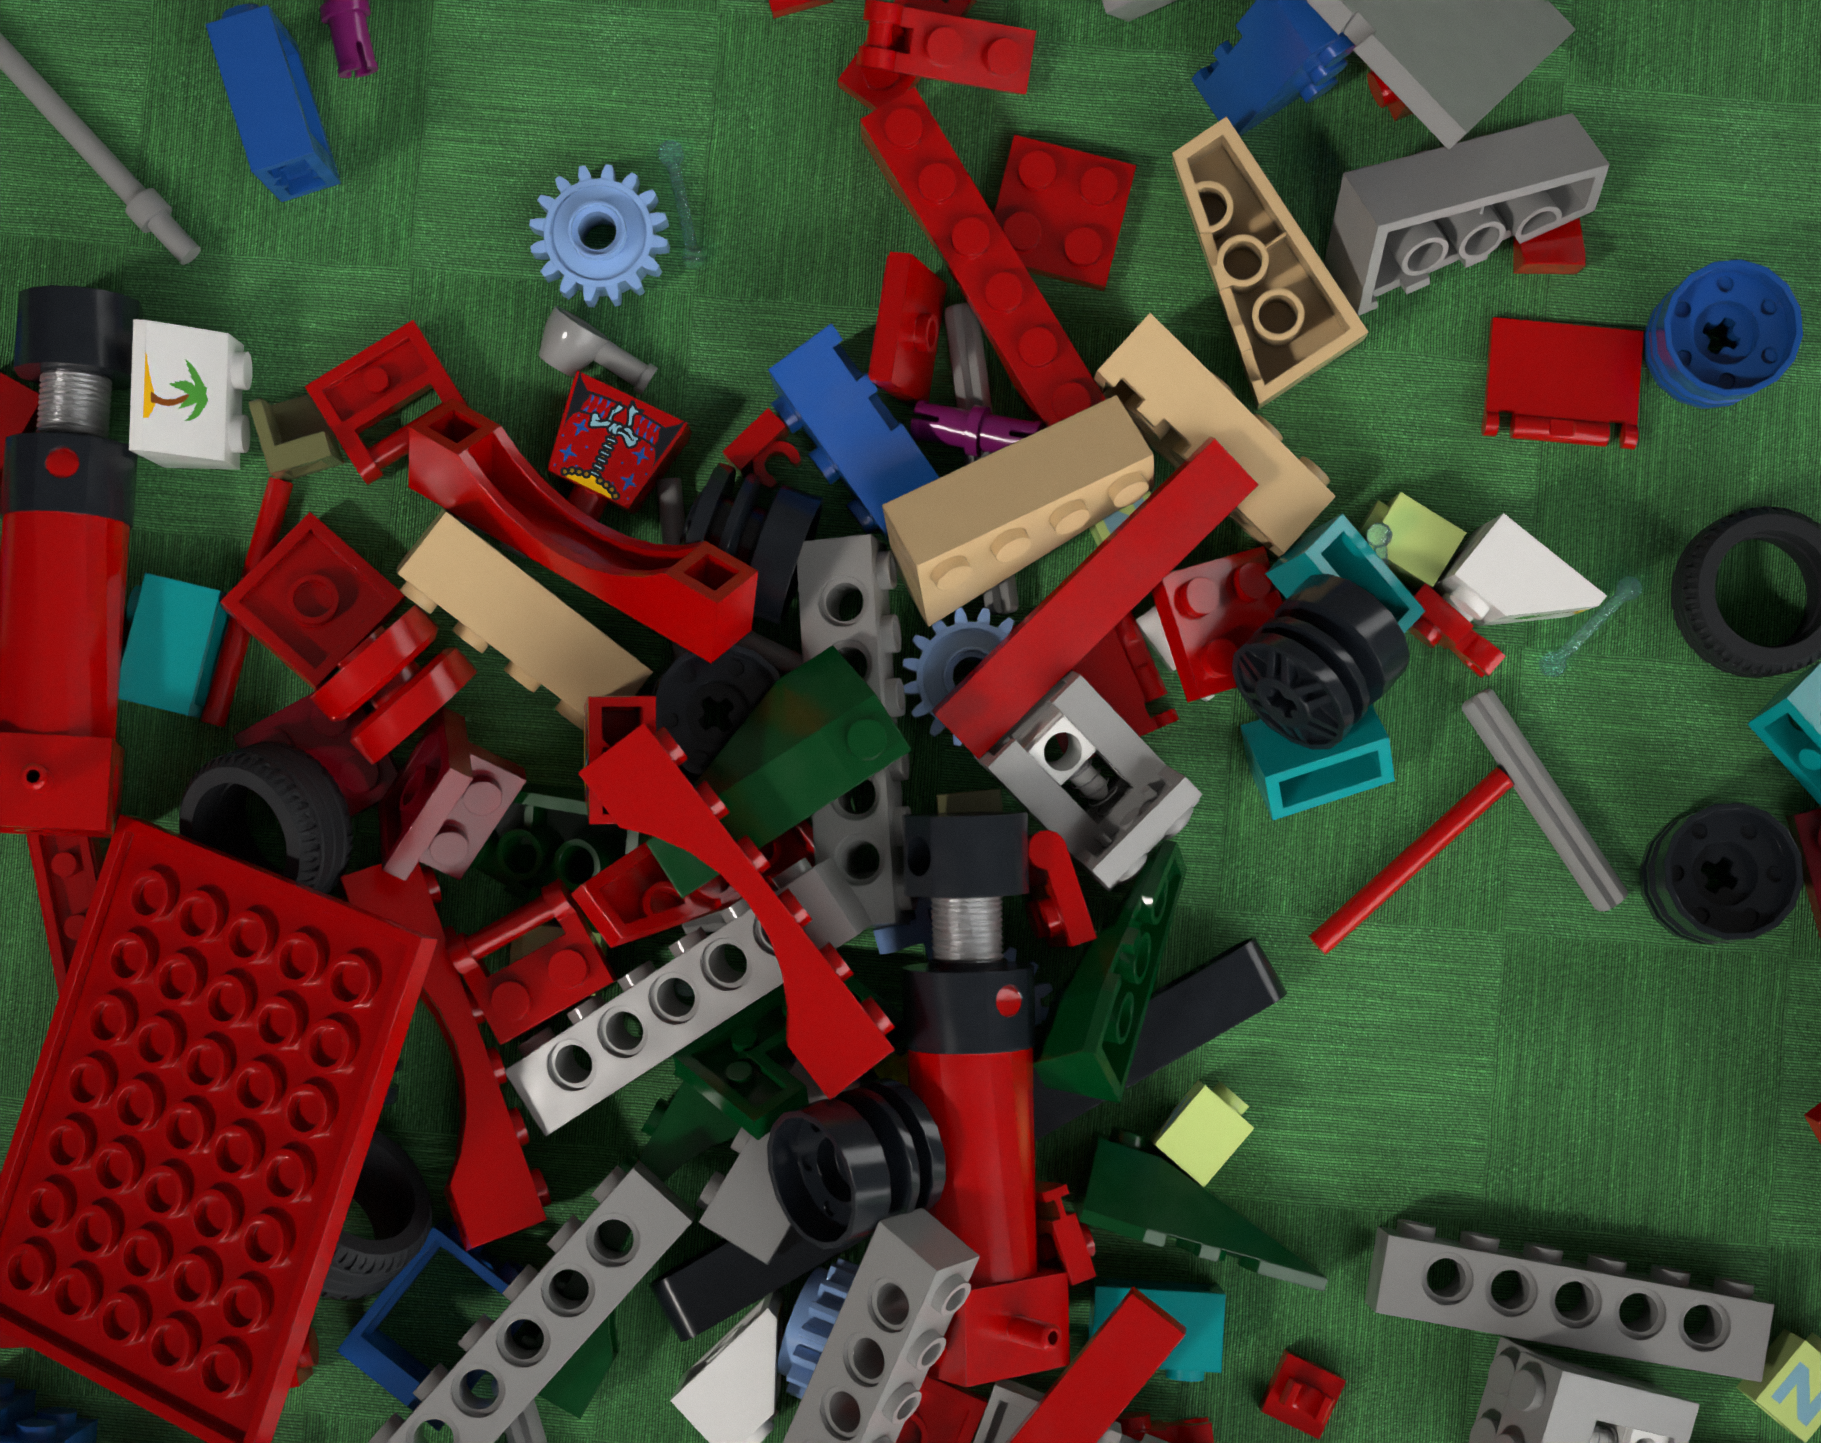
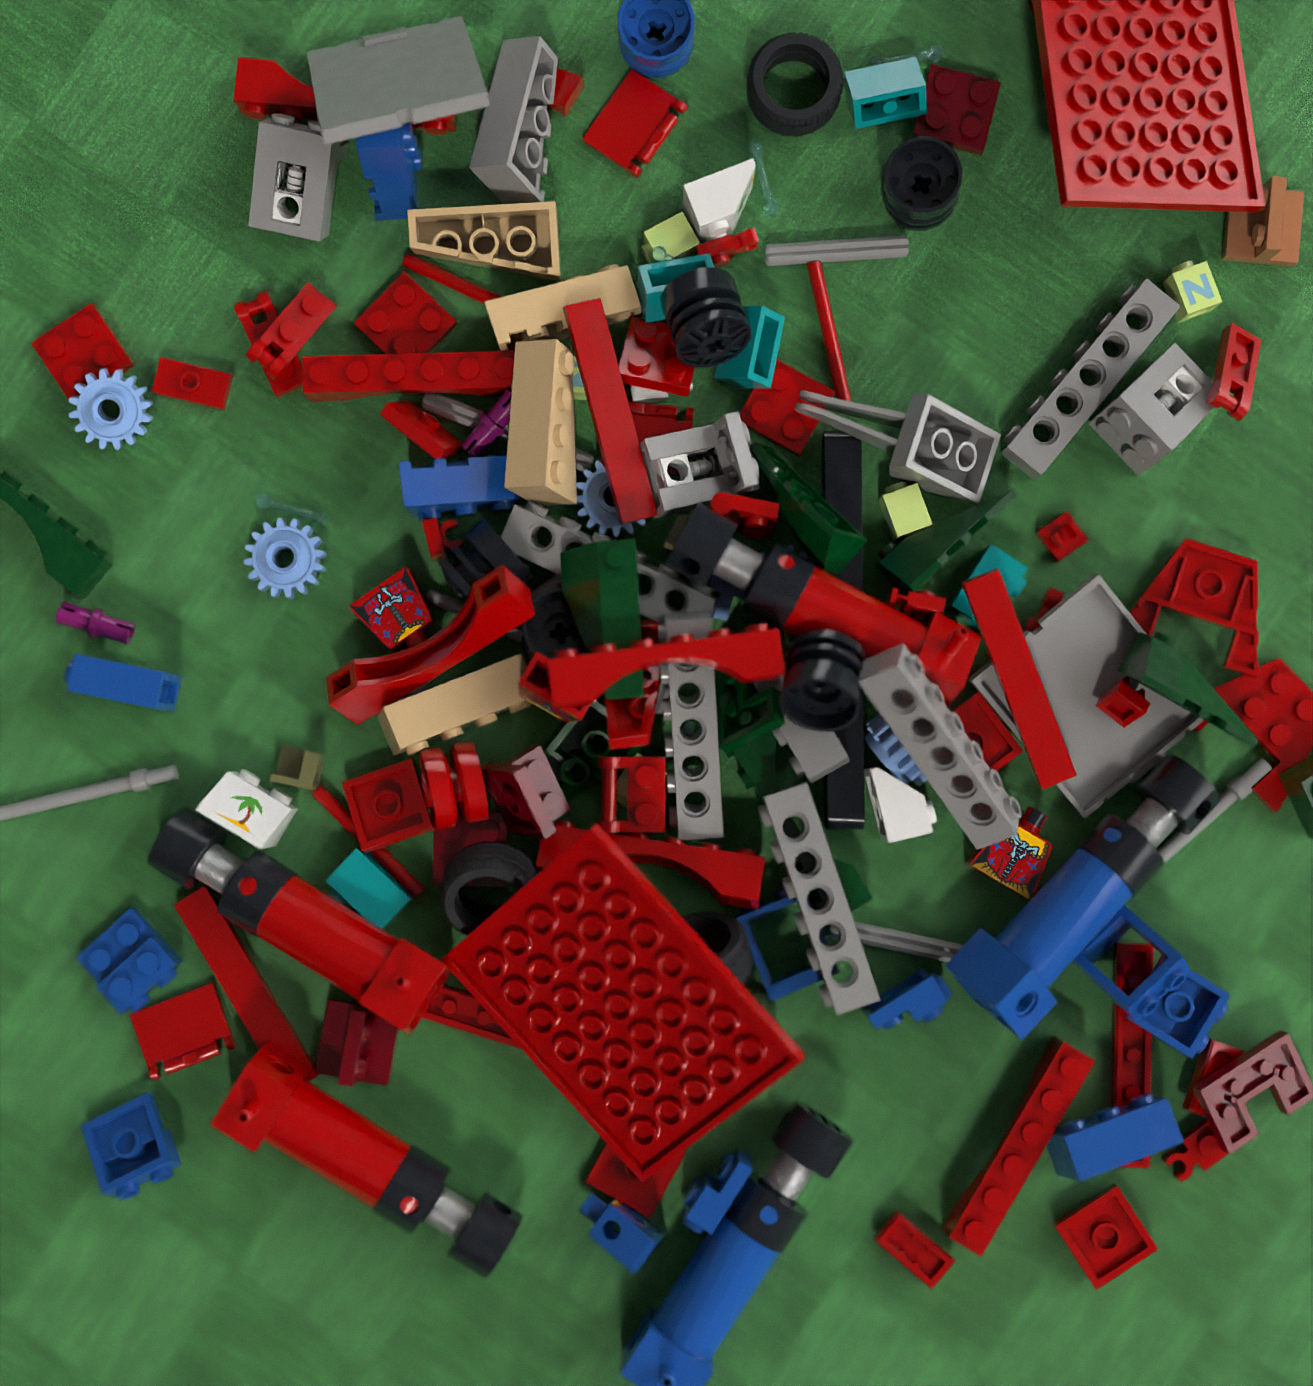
camera: 60 degrees left, 0 degrees up
red plate [305,320,470,485] -> none
light grey bar [539,306,658,394] -> none
none -> red bar [402,253,501,305]
none -> red plate [739,359,835,457]
none -> light grey slope [795,391,1001,504]

